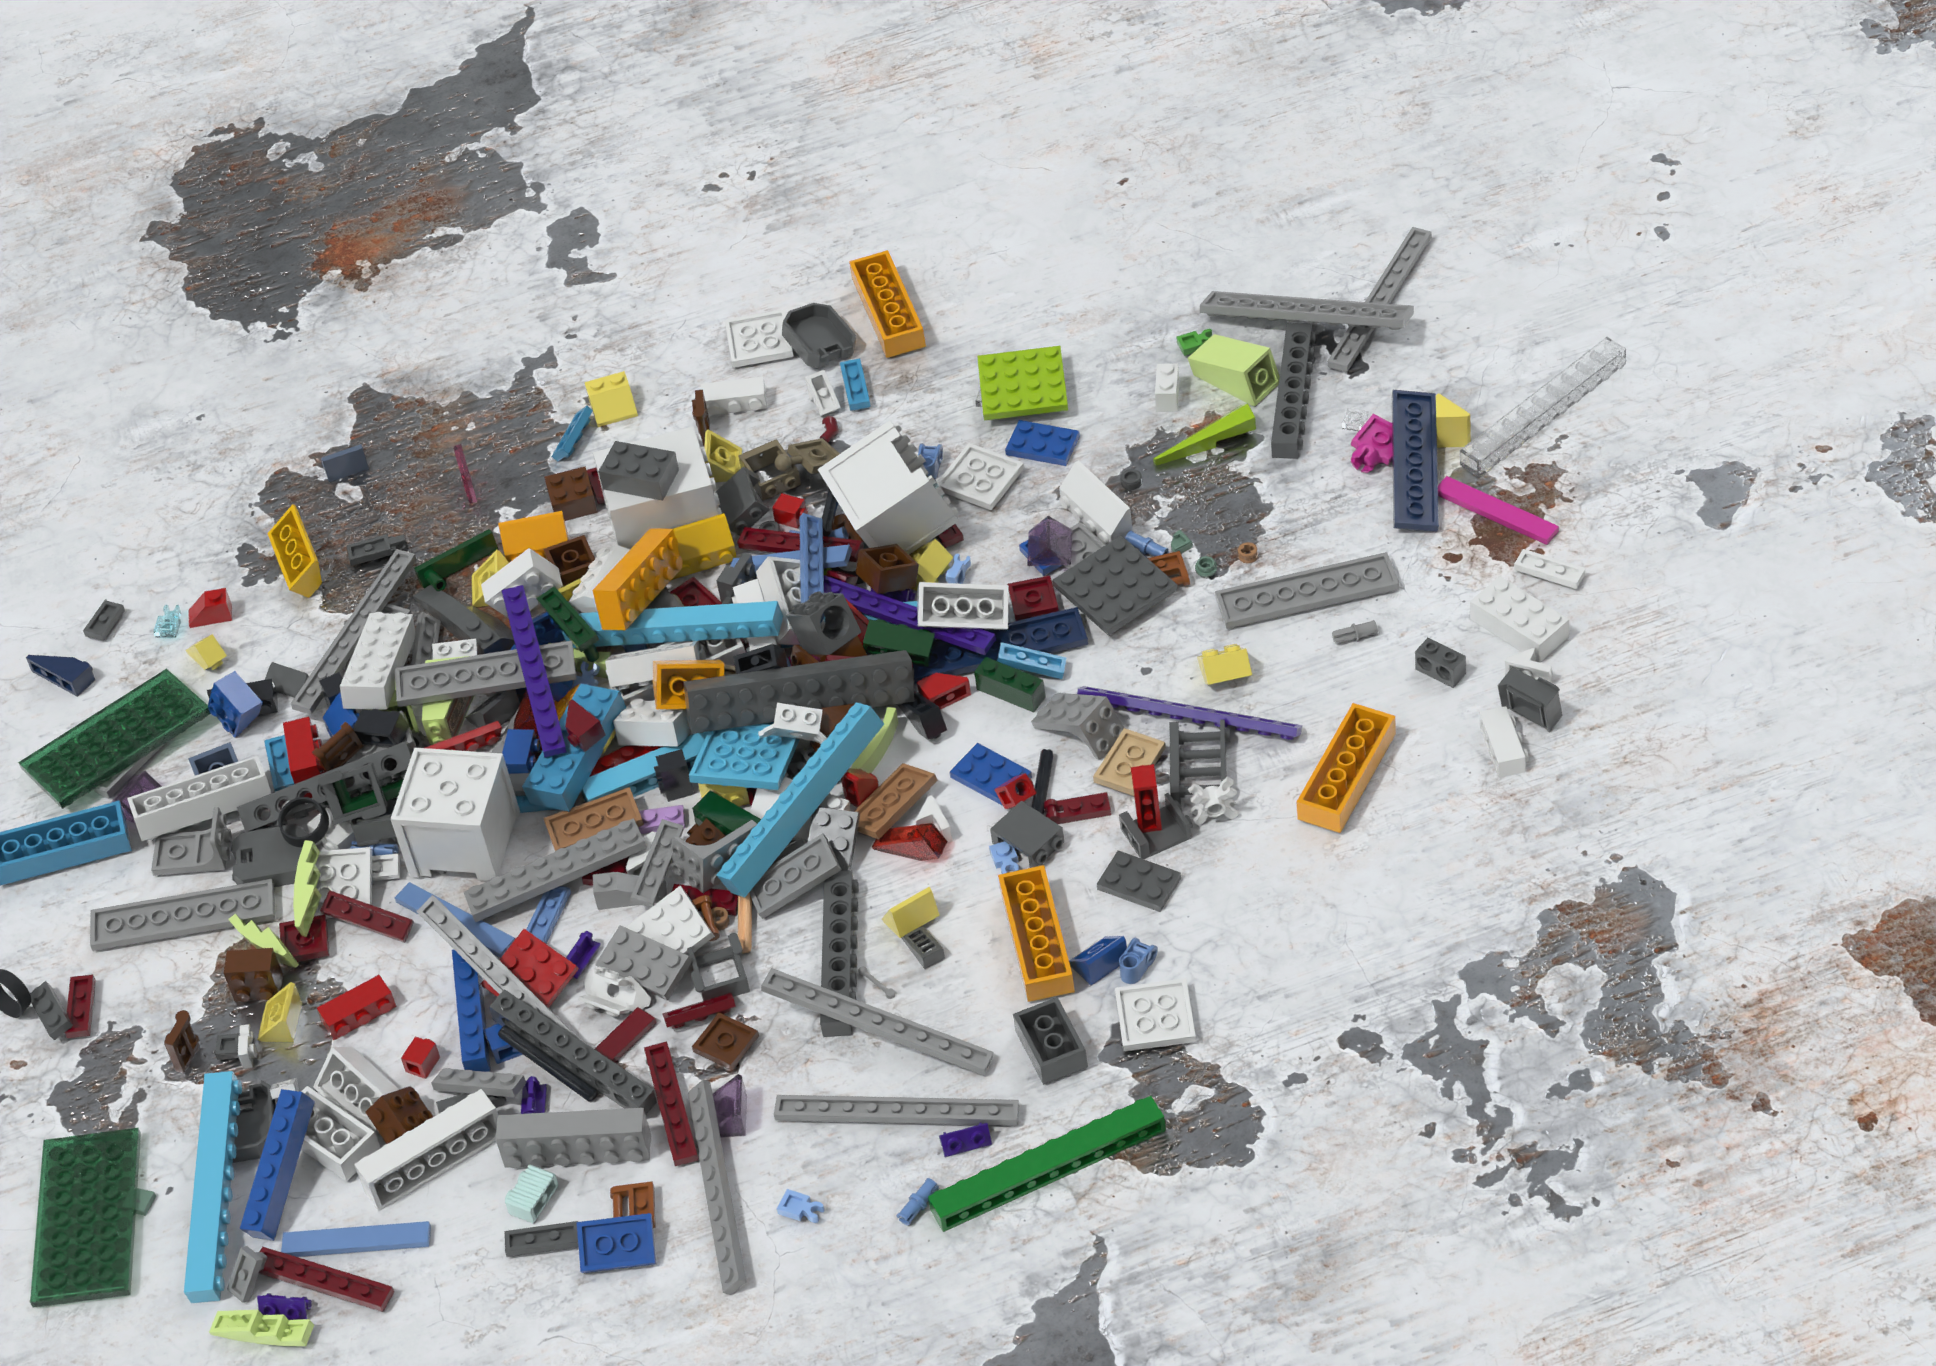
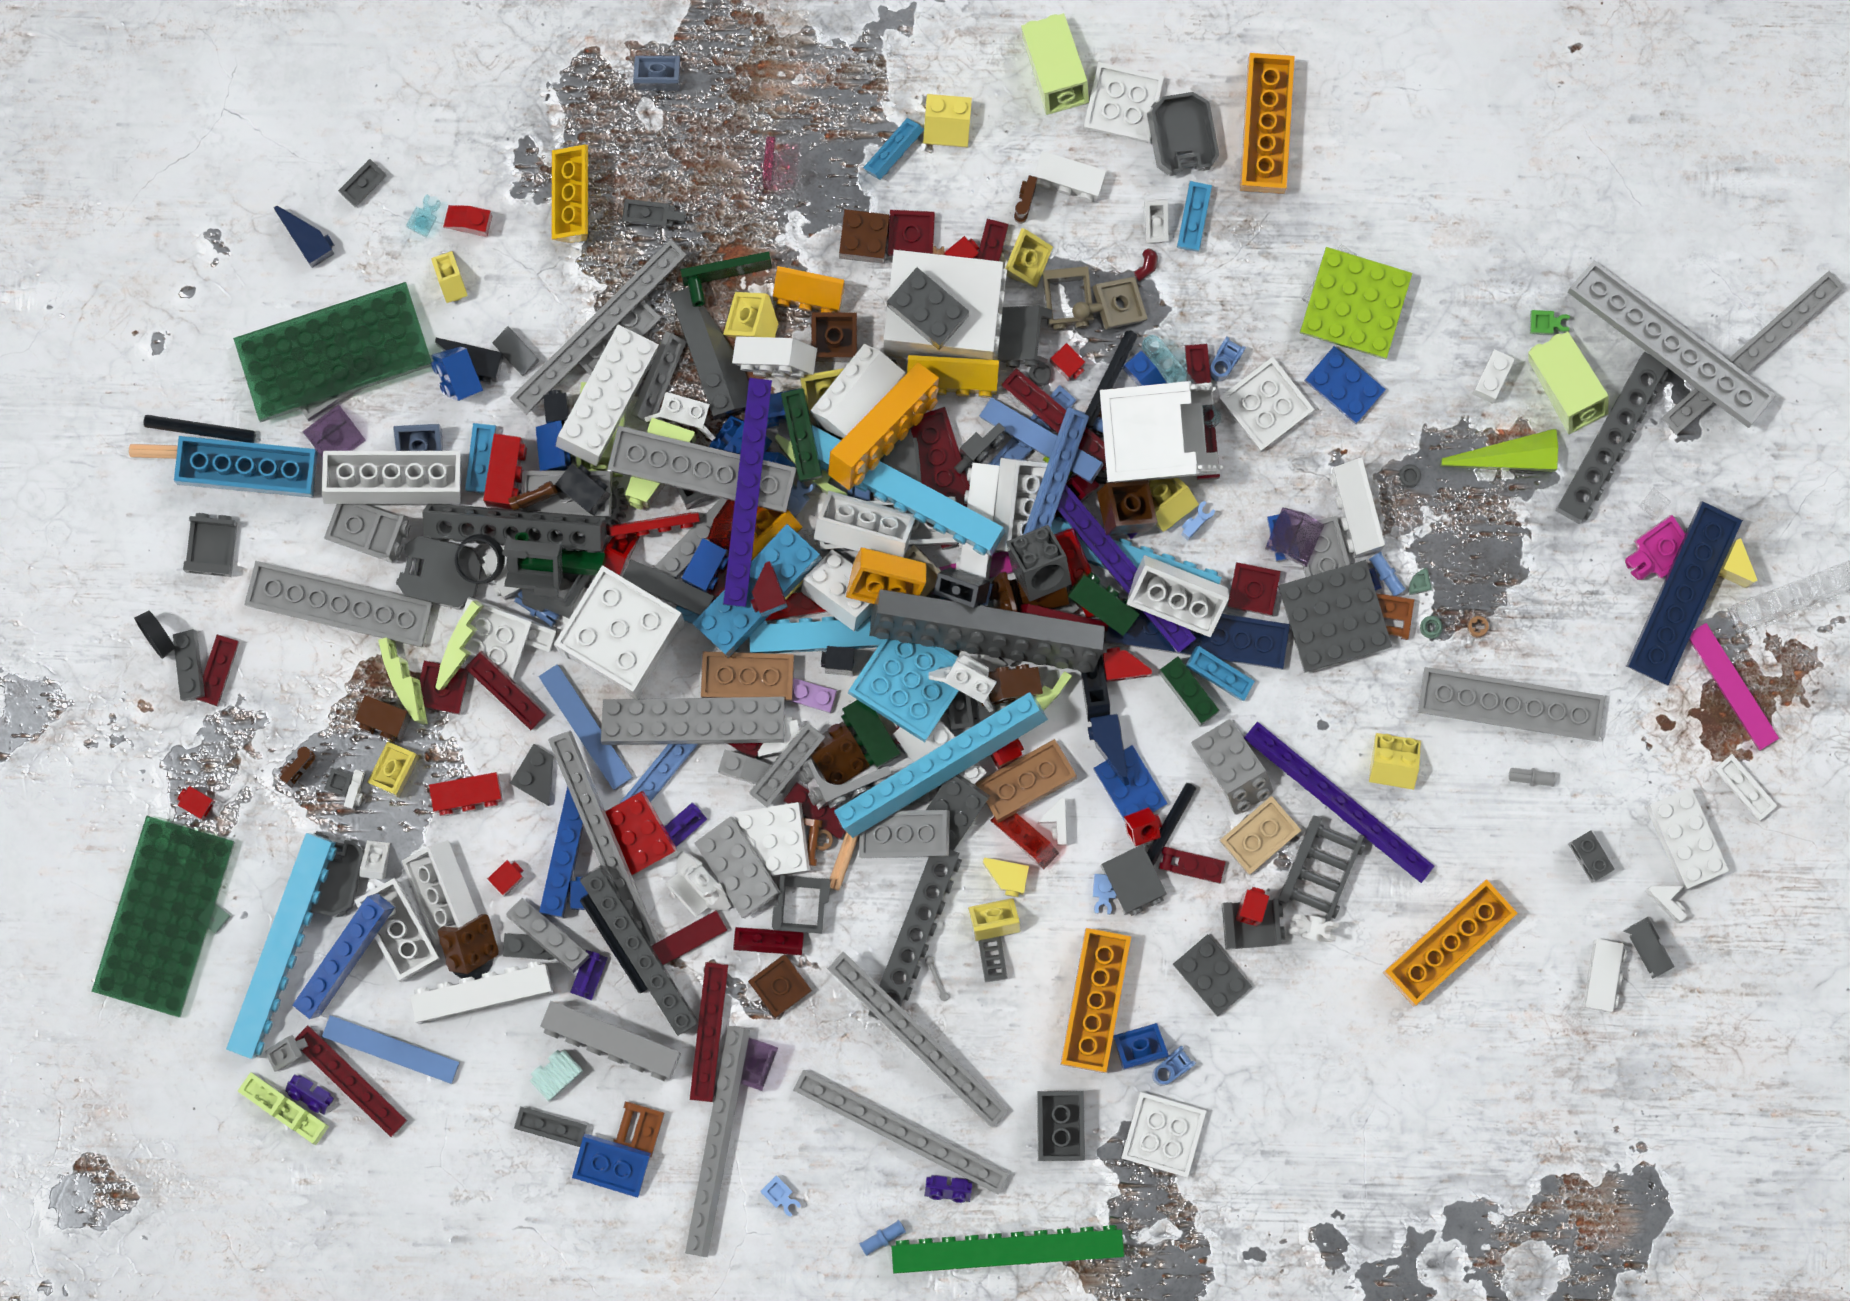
camera: 10 degrees right, 35 degrees up
none -> red brick [177,786,216,821]
none -> dark grey panel [183,513,237,577]
none -> dark grey wing [510,744,554,806]
none -> light yellow slope [983,858,1029,897]
none -> yellowish green slope [1021,13,1089,115]
none -> dark blue slope [1088,714,1129,786]

